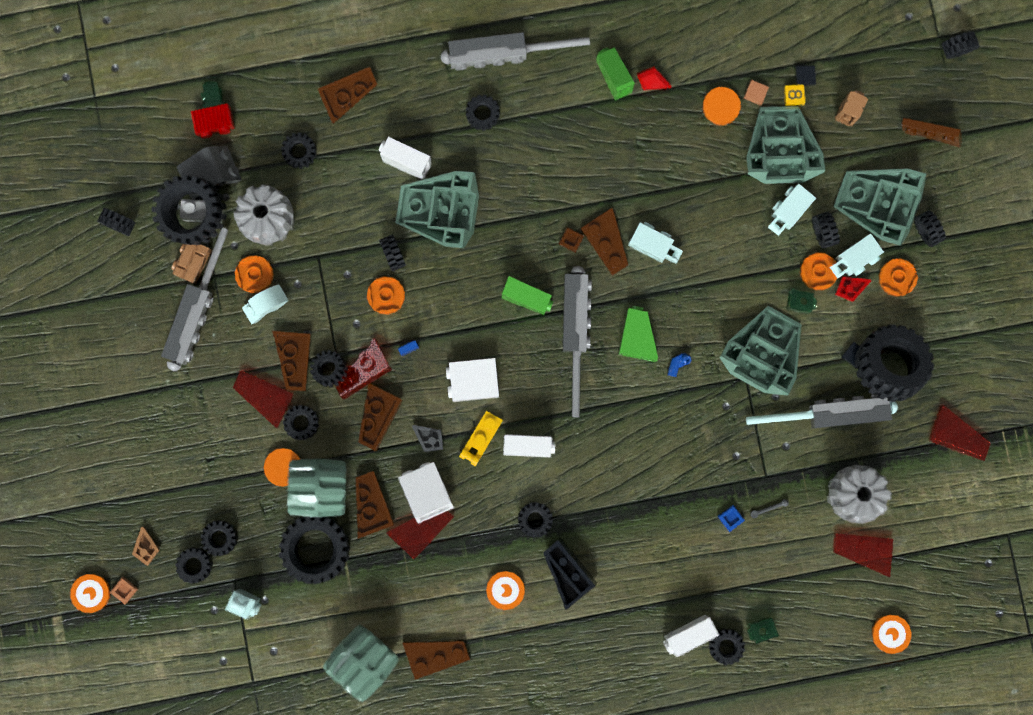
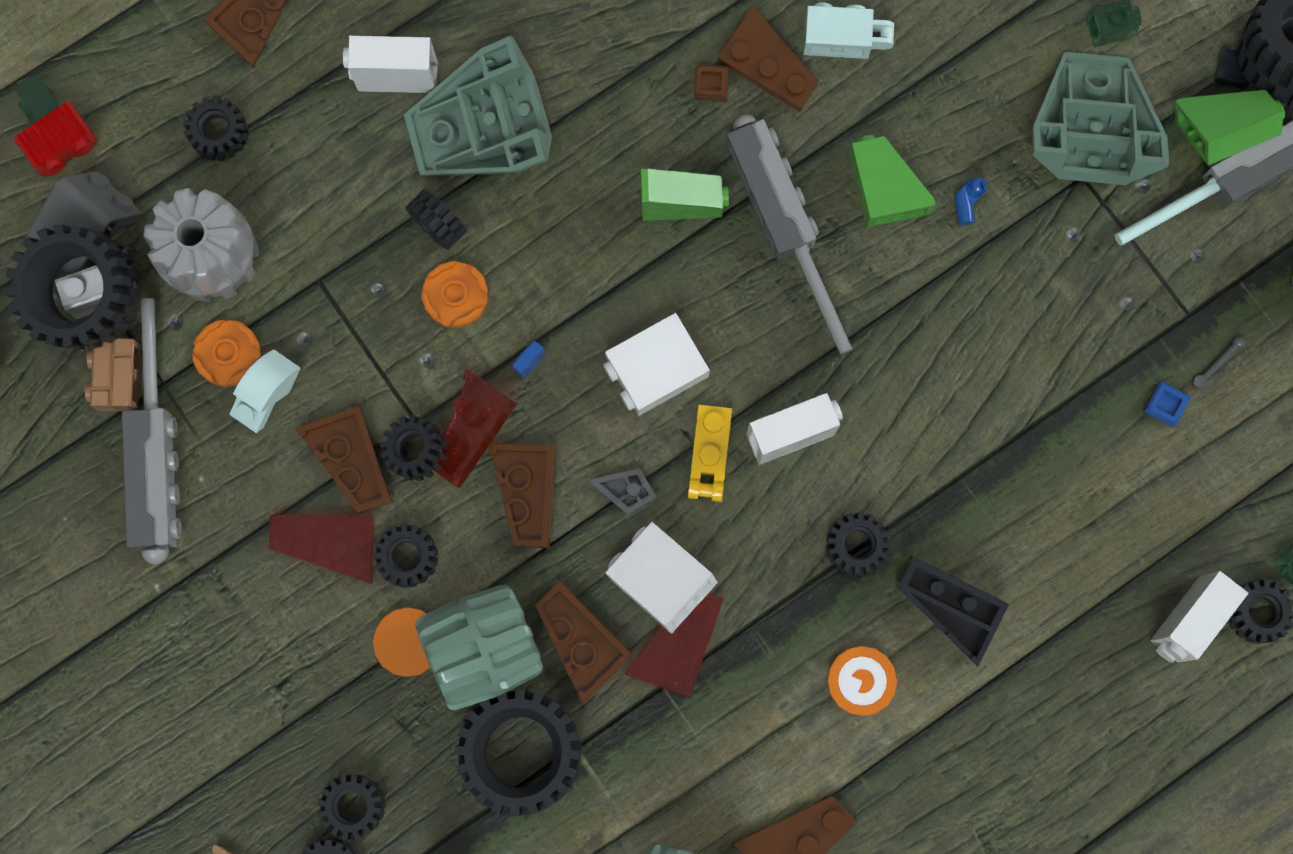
camera: 20 degrees left, 5 degrees down
none -> bright green slope [1175,90,1285,165]

